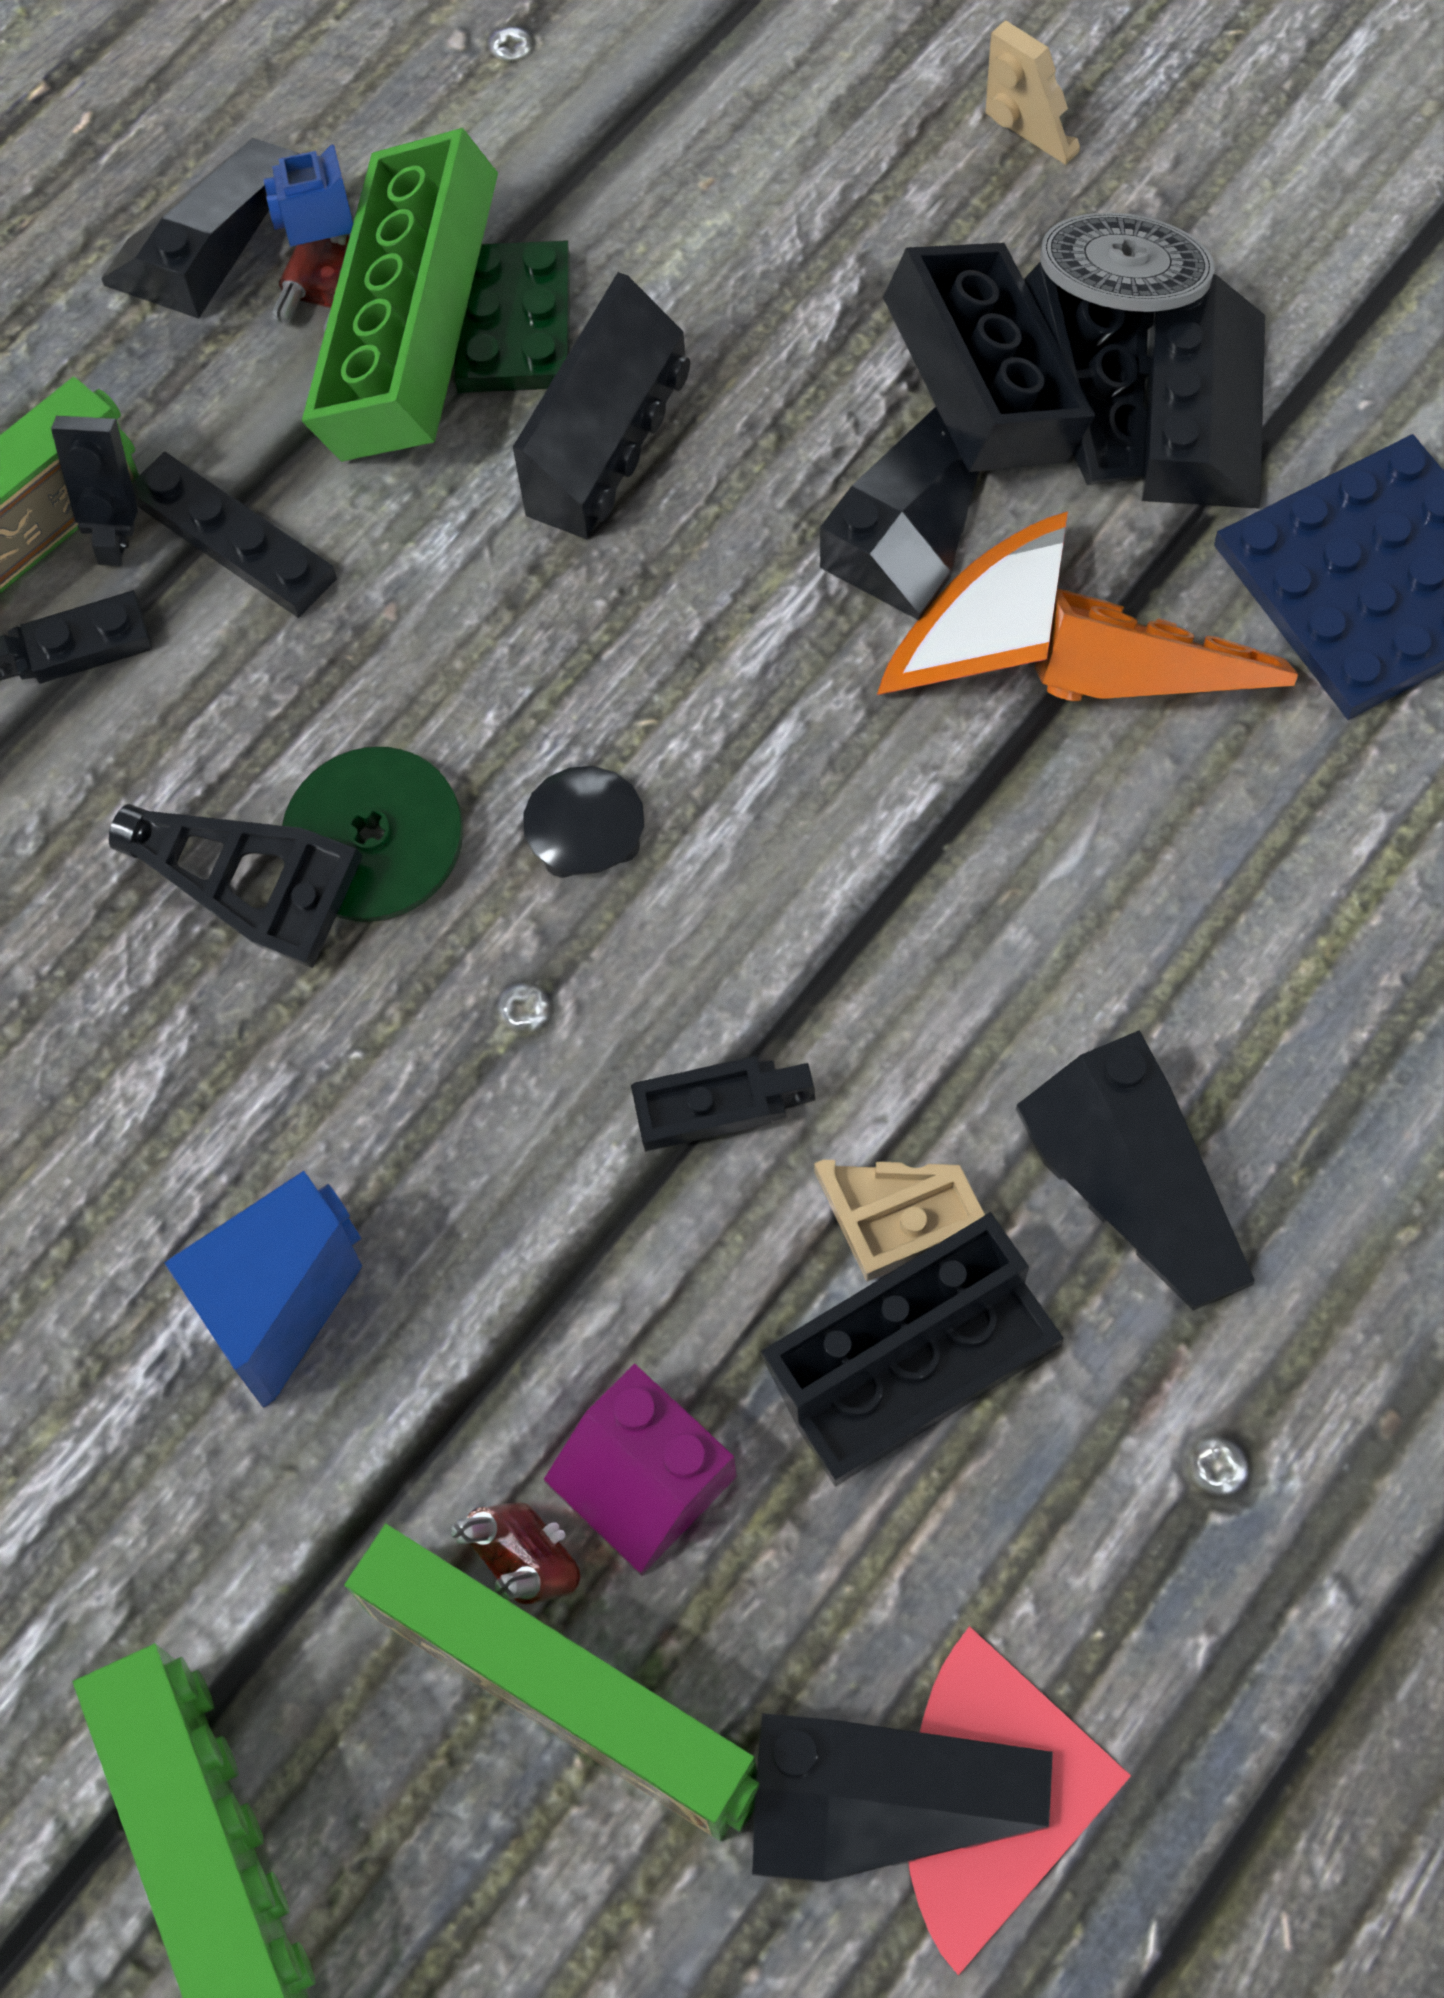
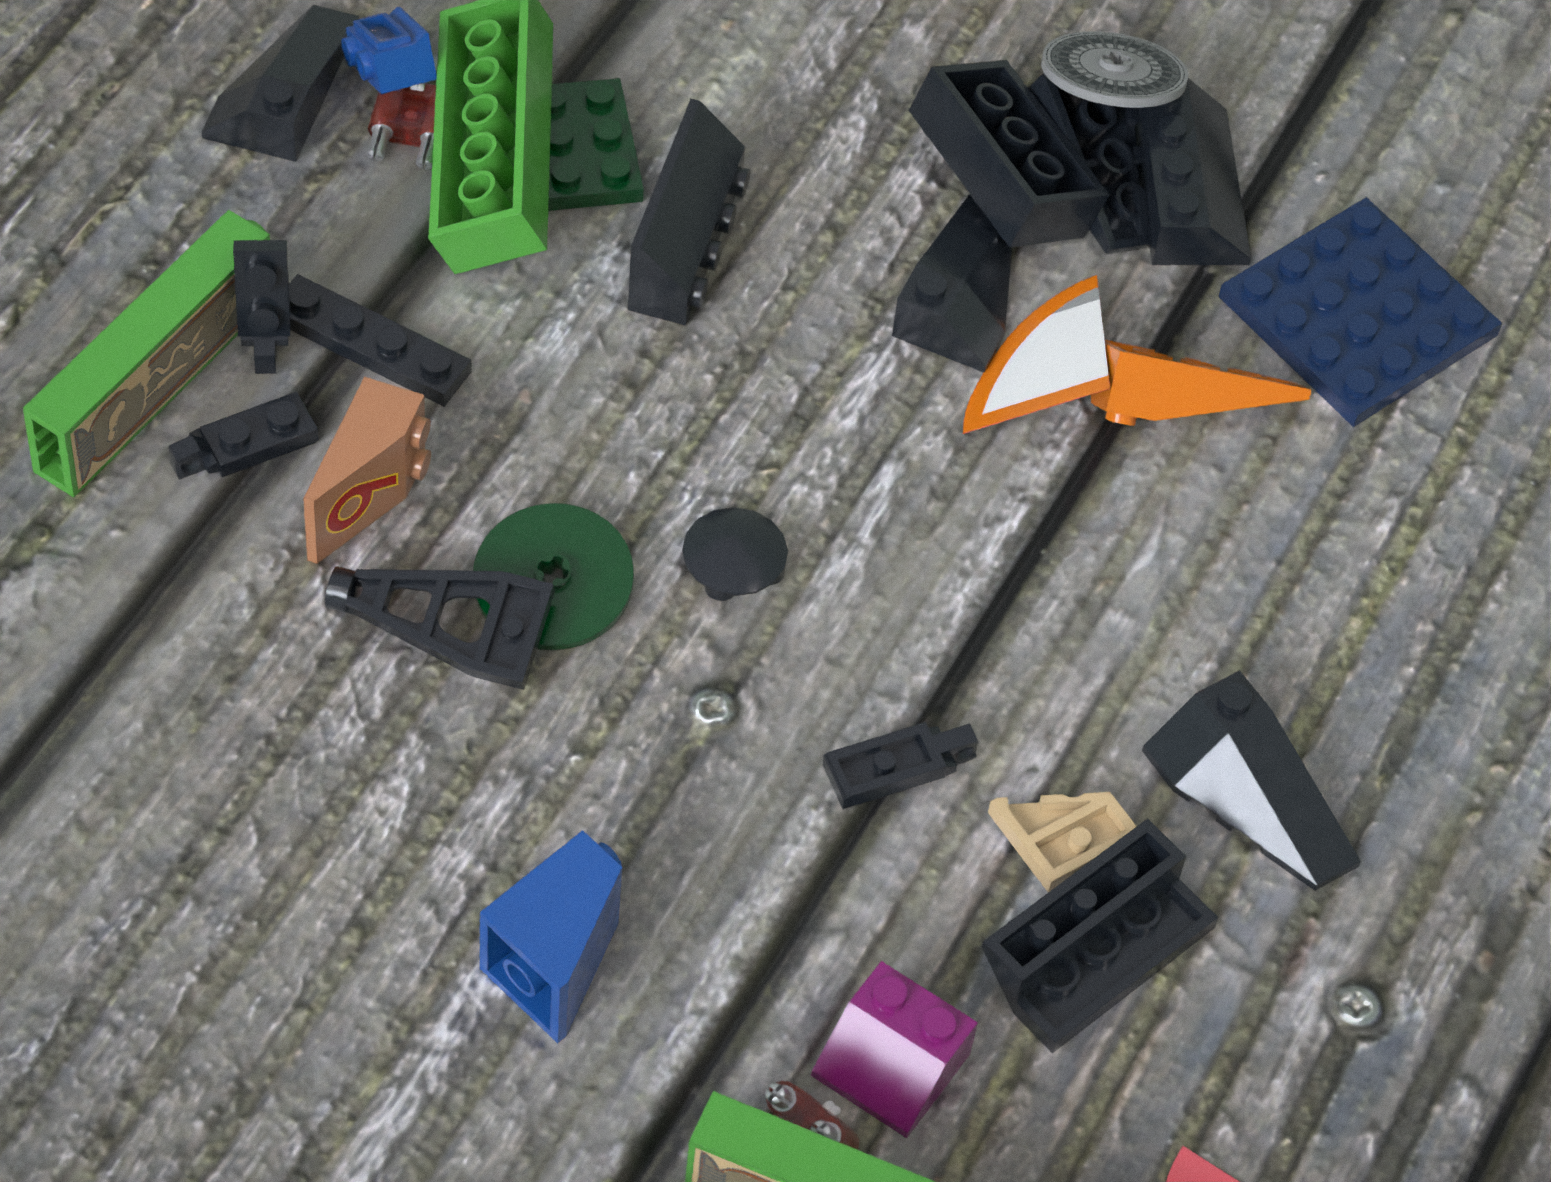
camera: 20 degrees left, 10 degrees down
none -> nougat slope [303,377,431,564]

